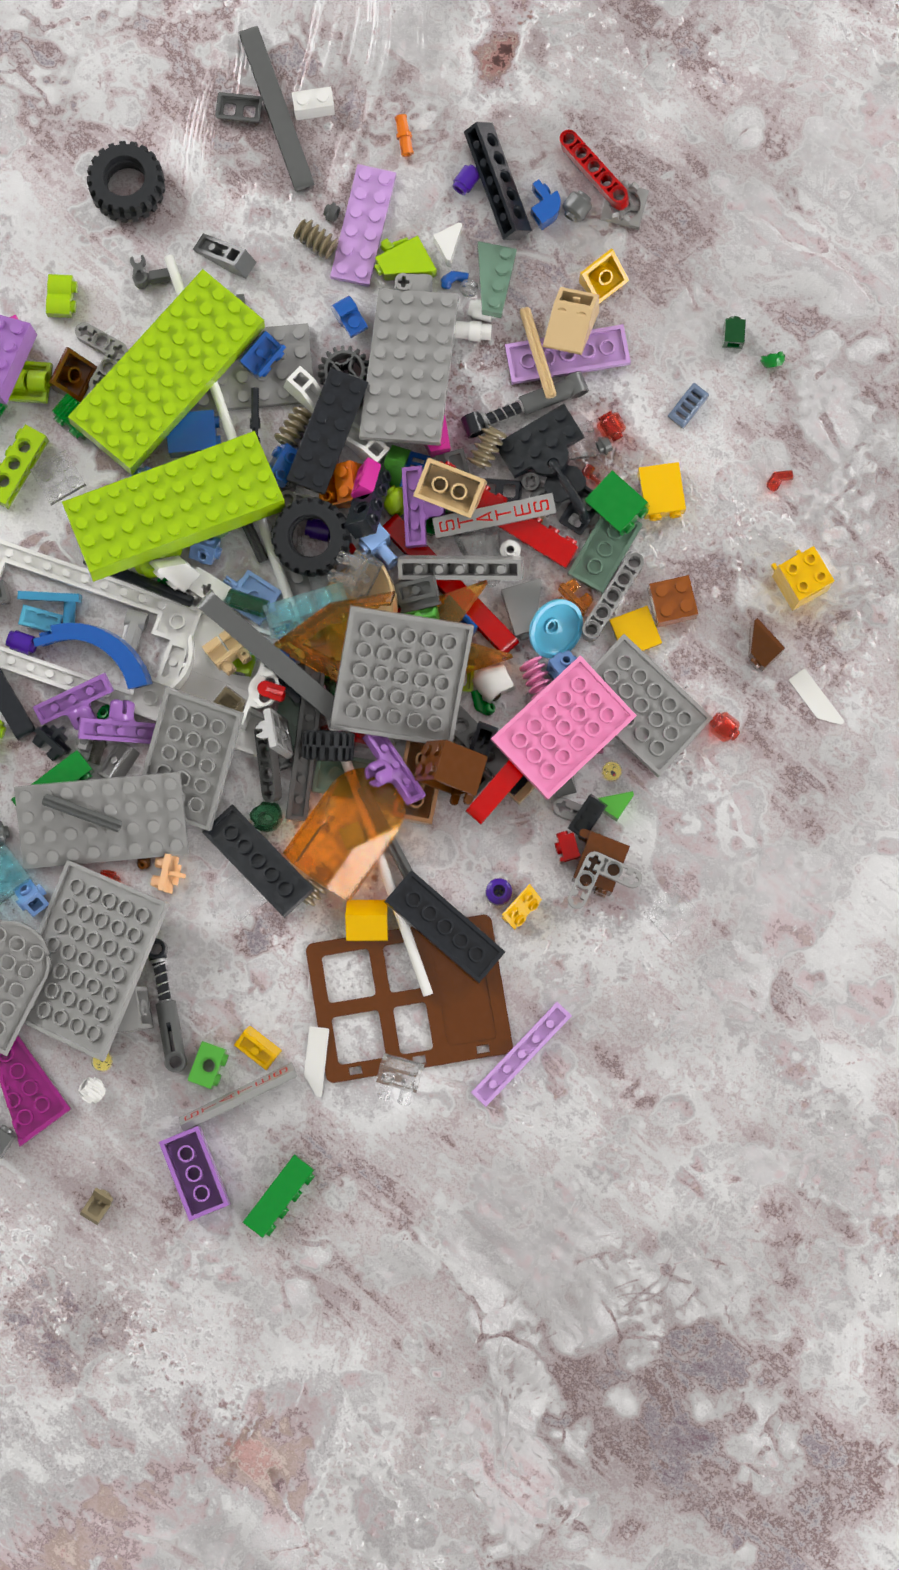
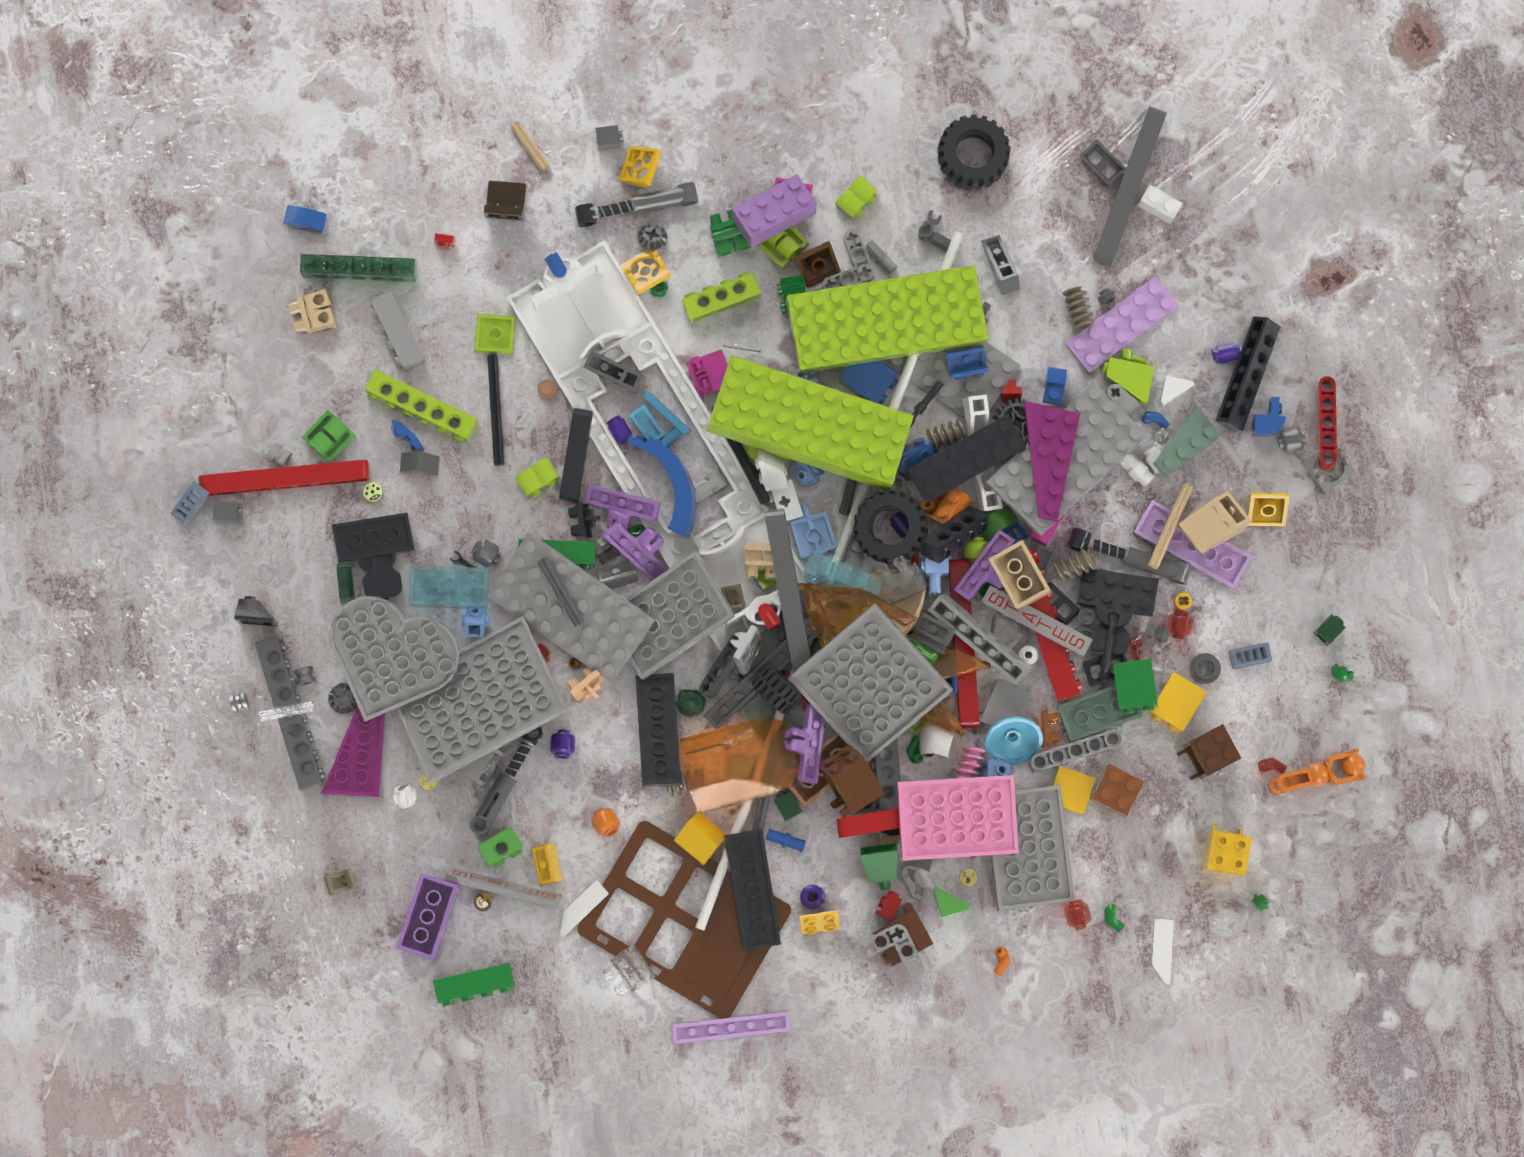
camera: 35 degrees right, 0 degrees up
clear green brick [225,589,270,618] -> none
dark pink slope [351,457,381,498] -> none
orange pin [394,114,414,157] -> none
black slope [469,721,499,762] -> none
black plate [568,794,608,840] -> none
reddish brown slope [748,618,785,671] -> none
none -> tile [473,892,493,912]
none -> dark purple head [550,729,576,759]
none -> orange head [591,808,620,837]
none -> dark pink hinge [686,349,728,397]
none -> blue pin [765,828,806,852]
none -> dark green brick [774,790,802,822]
none -> green torso [860,843,898,890]
none -> light grey axle [865,240,898,274]
none -> orange arm [993,946,1011,976]
none -> red tile [1001,380,1022,402]
none -> magenta wing [1024,401,1081,522]
none -> green arm [1104,903,1125,933]
none -> yellow bush [1174,592,1192,611]
none -> reddish brown container [1177,724,1242,780]
none -> dark grey gear [1190,653,1221,684]
none -> green plate [1252,893,1269,911]
none -> orange piece [1268,749,1367,795]

